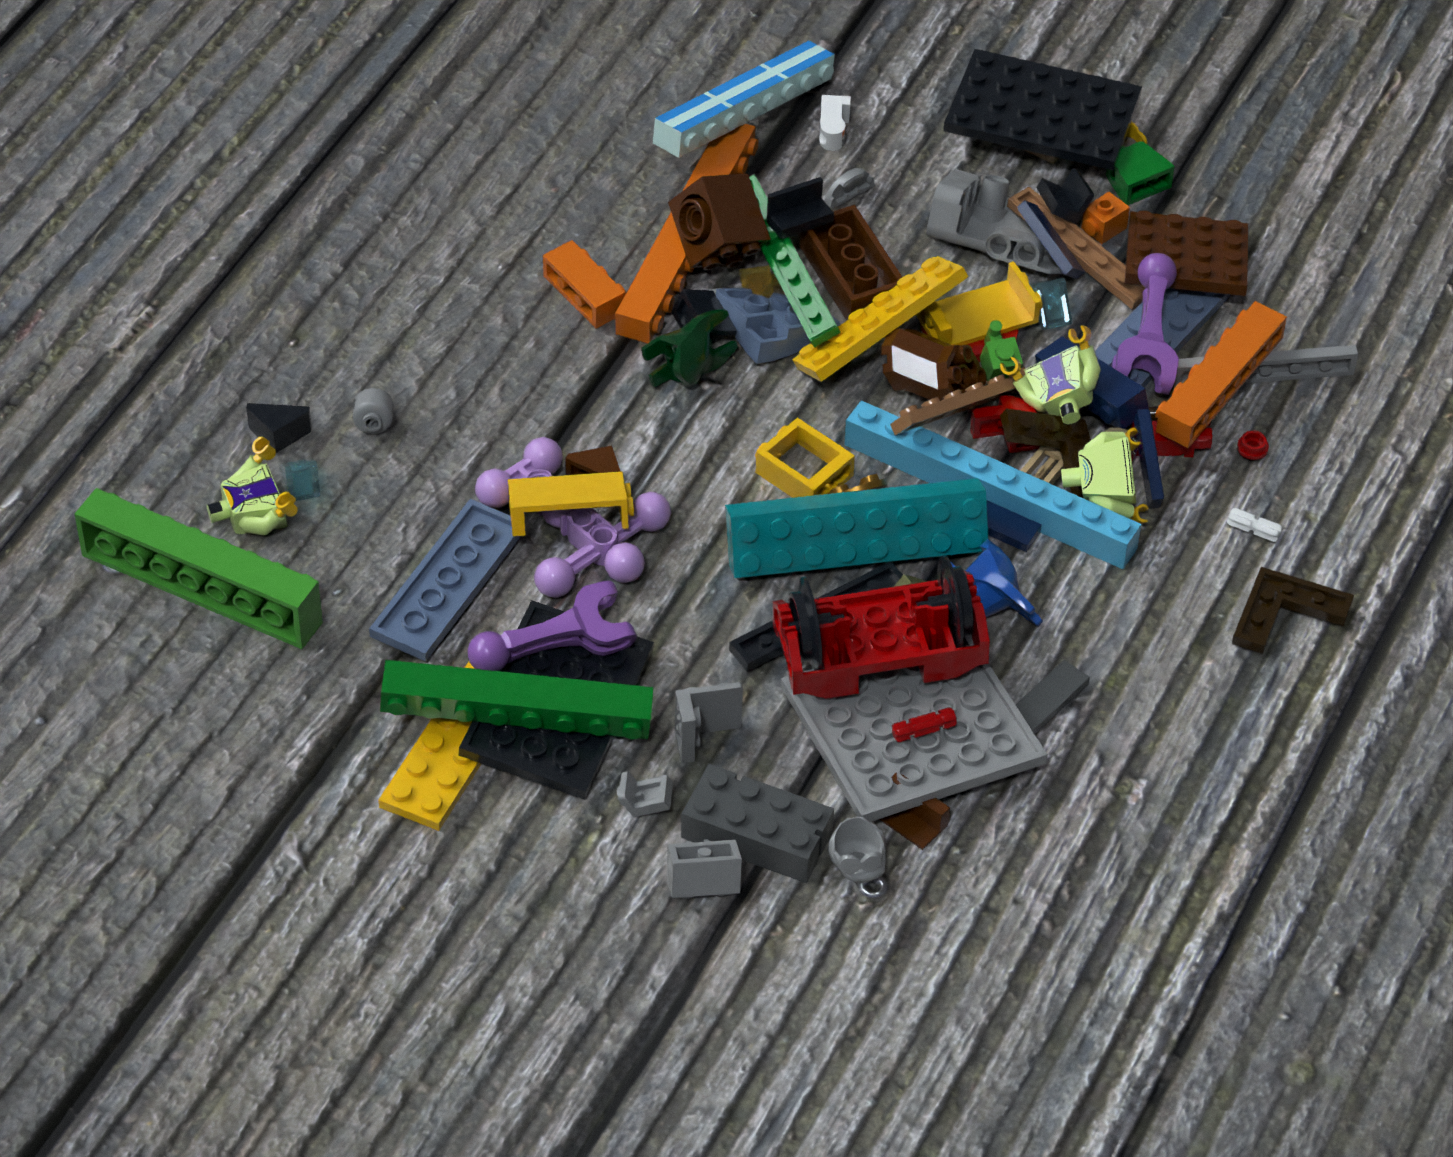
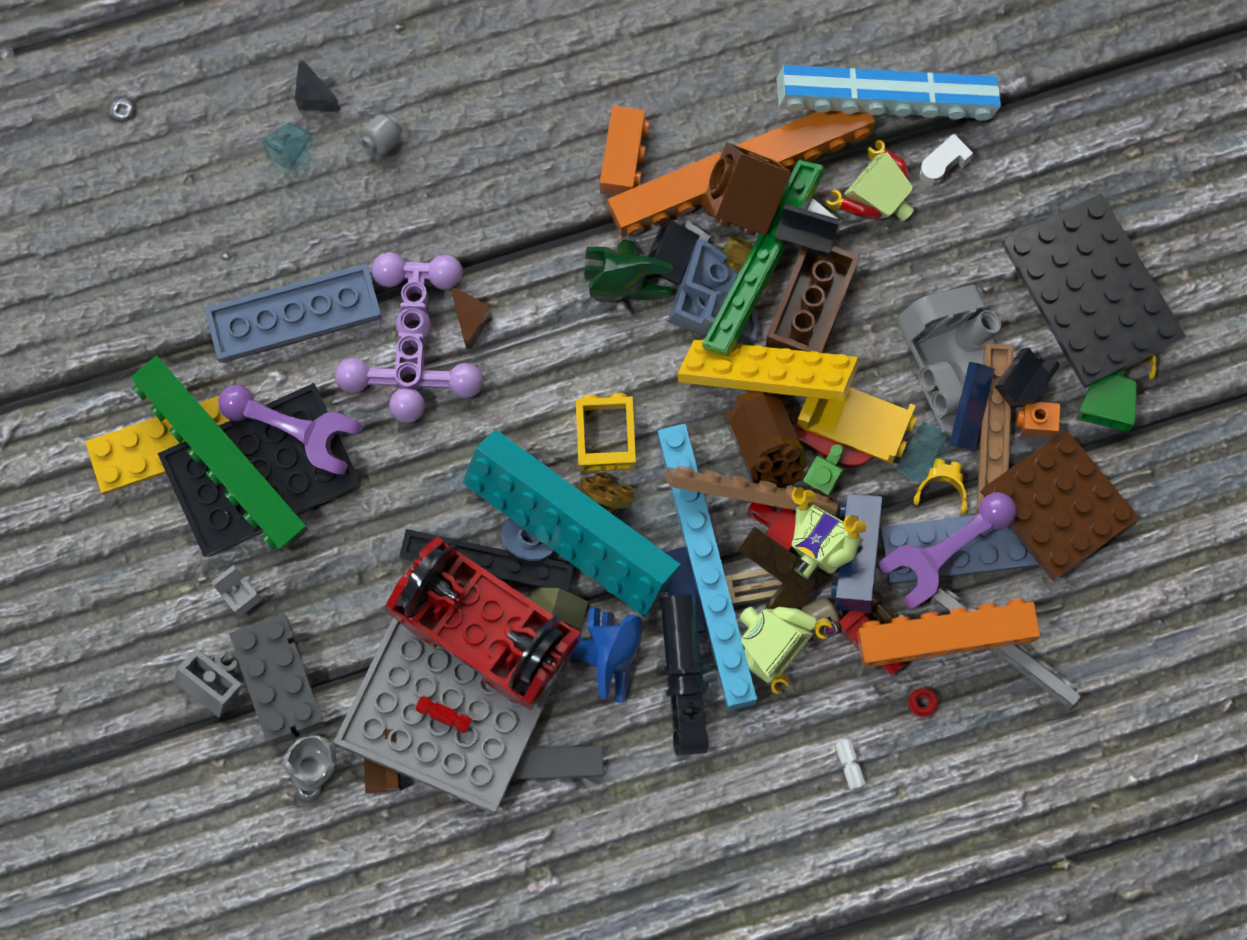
camera: 50 degrees right, 25 degrees up
bright green brick [75,488,323,650] -> none
torso [207,437,298,535] -> none
yellow panel [508,472,634,536] -> none
light grey bracket [674,682,743,763] -> none
light grey tile [824,168,875,210] -> none
dark blue tile [1133,409,1164,509] -> none
dark brown plate [1232,567,1354,654] -> none
none -> sand blue dish [501,518,554,561]
none -> black piece [656,595,712,756]
none -> yellowish green torso [826,140,914,221]
none -> yellow helmet [913,459,967,515]

